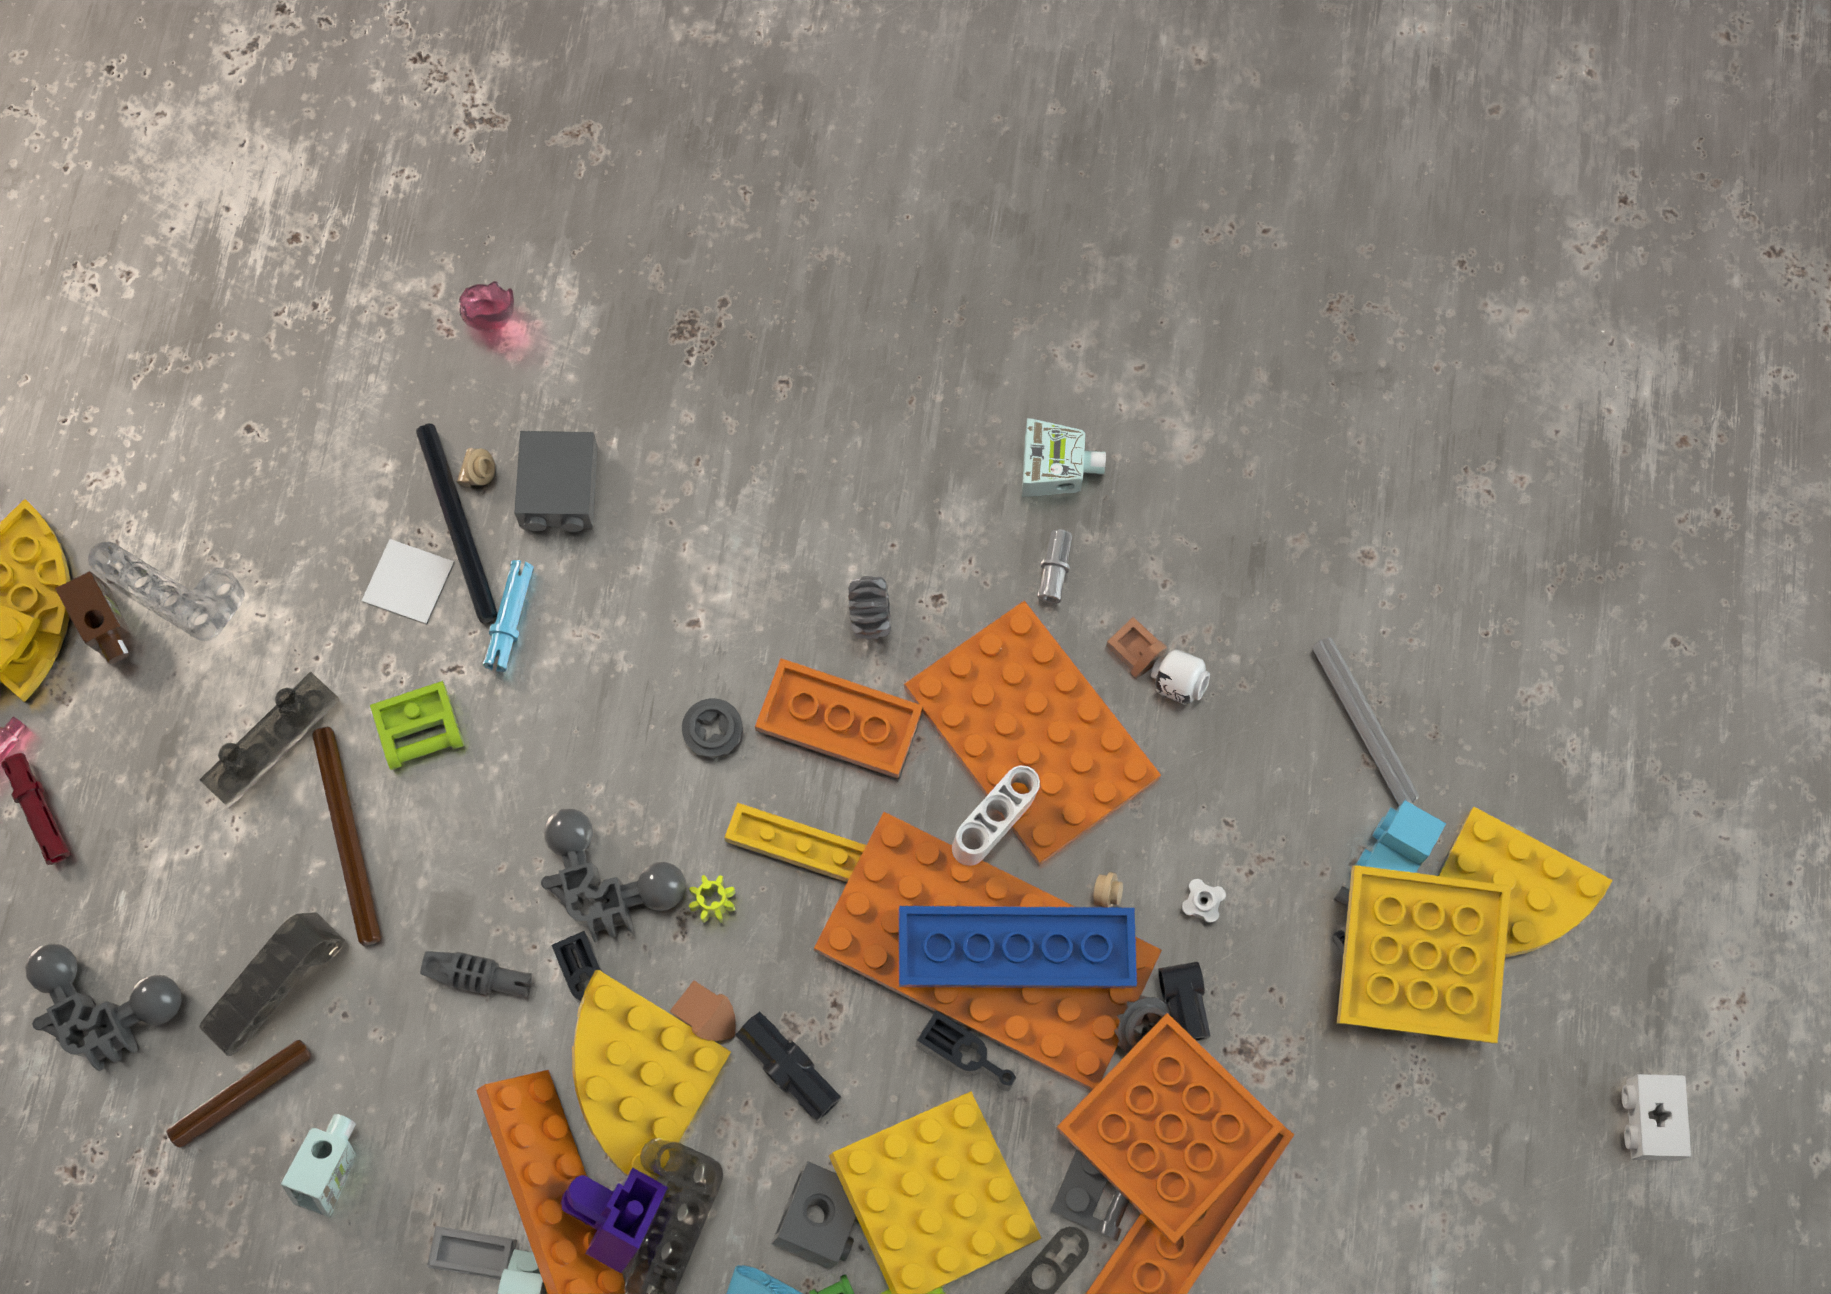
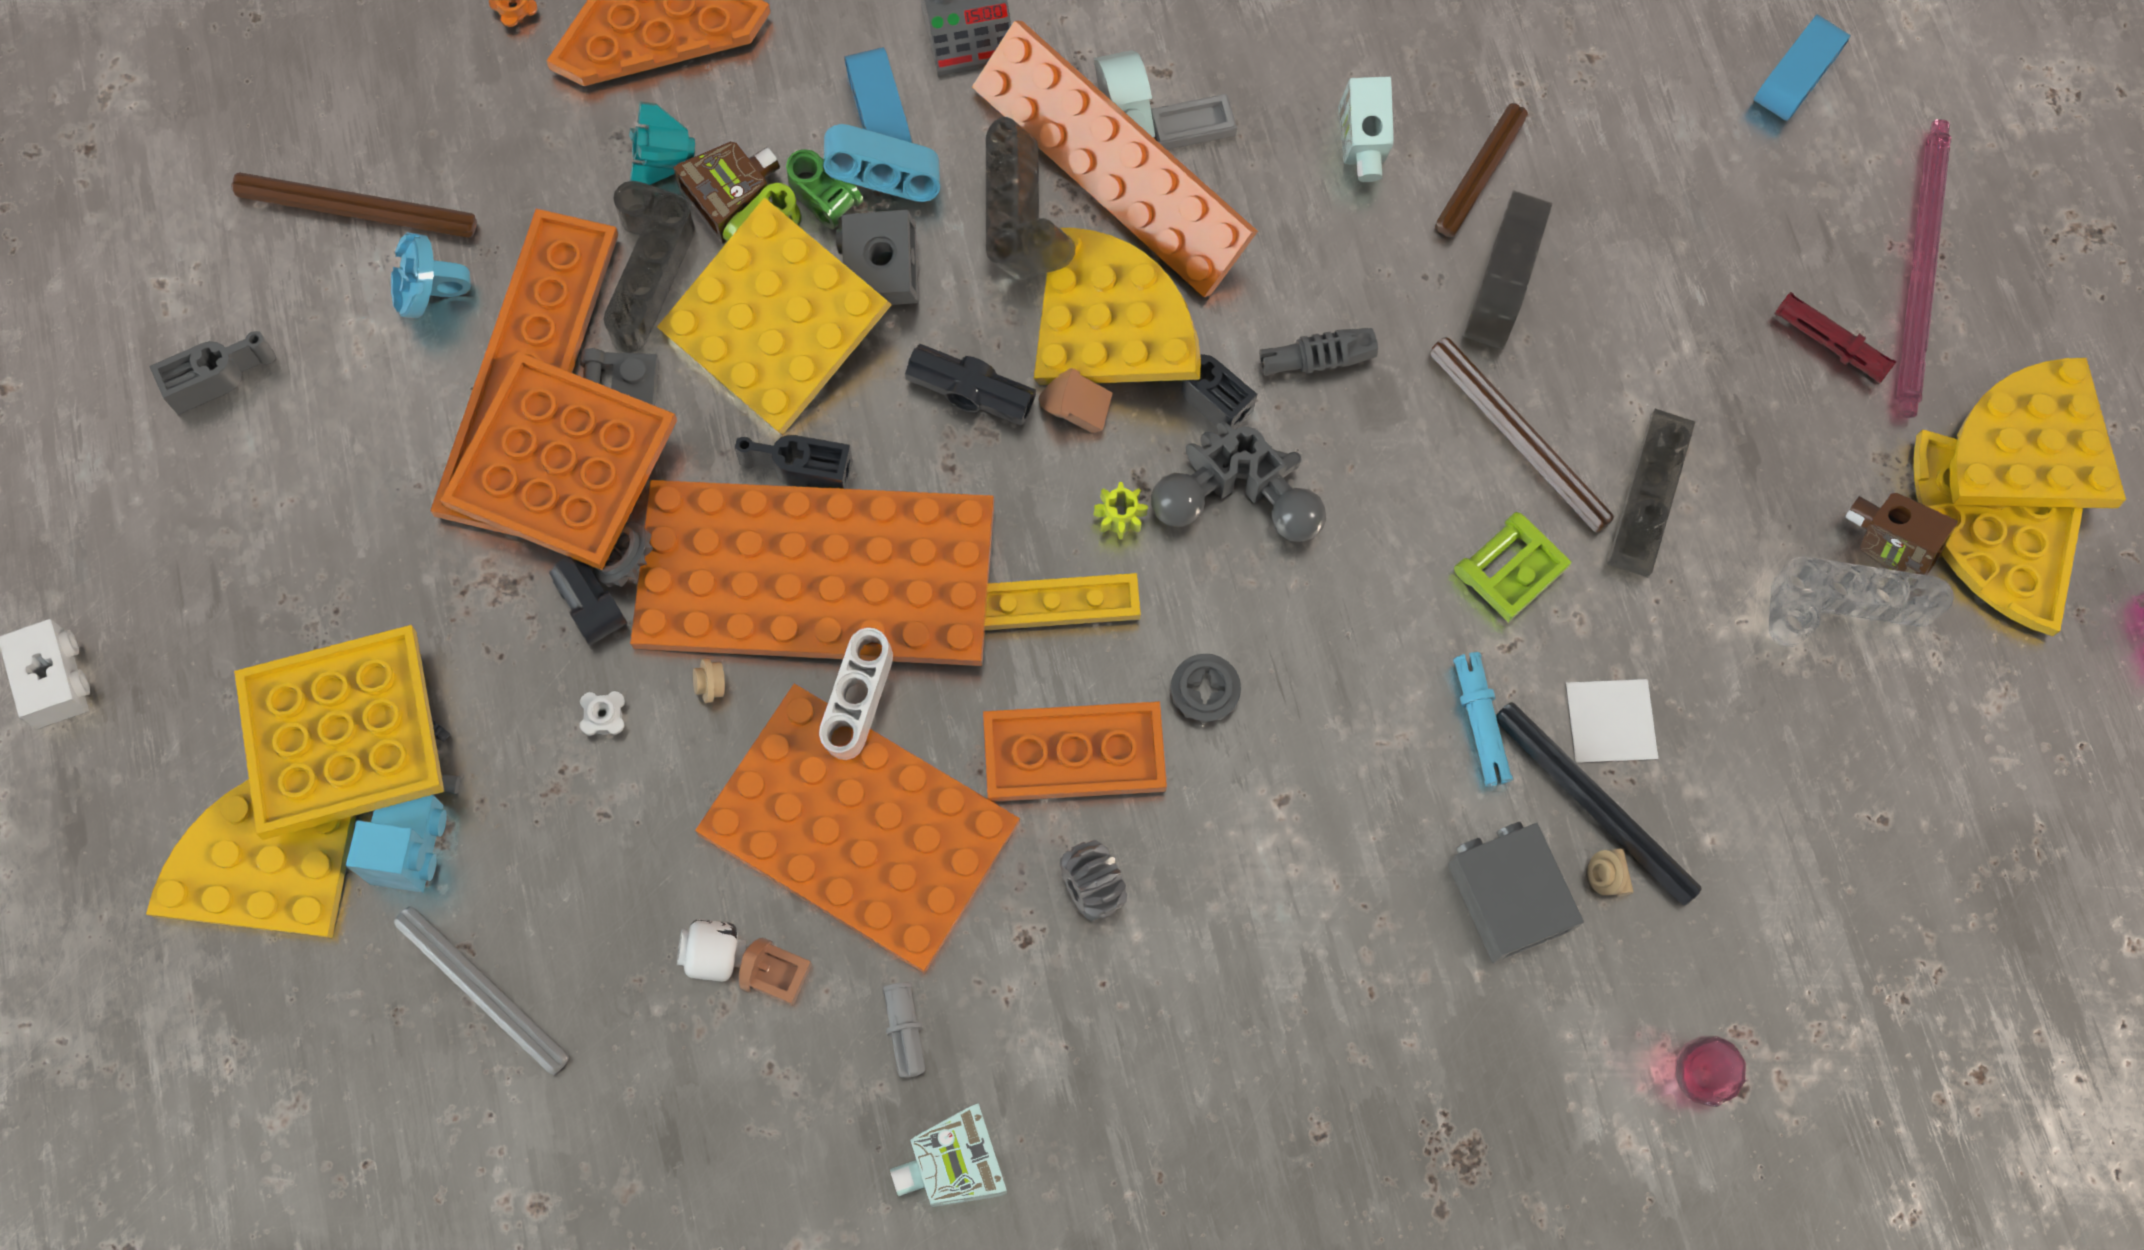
camera: 155 degrees right, 0 degrees up
dark grey piece [25,943,182,1071] -> none
dark purple brick [561,1168,668,1273] -> none
blue plate [898,906,1137,988] -> none

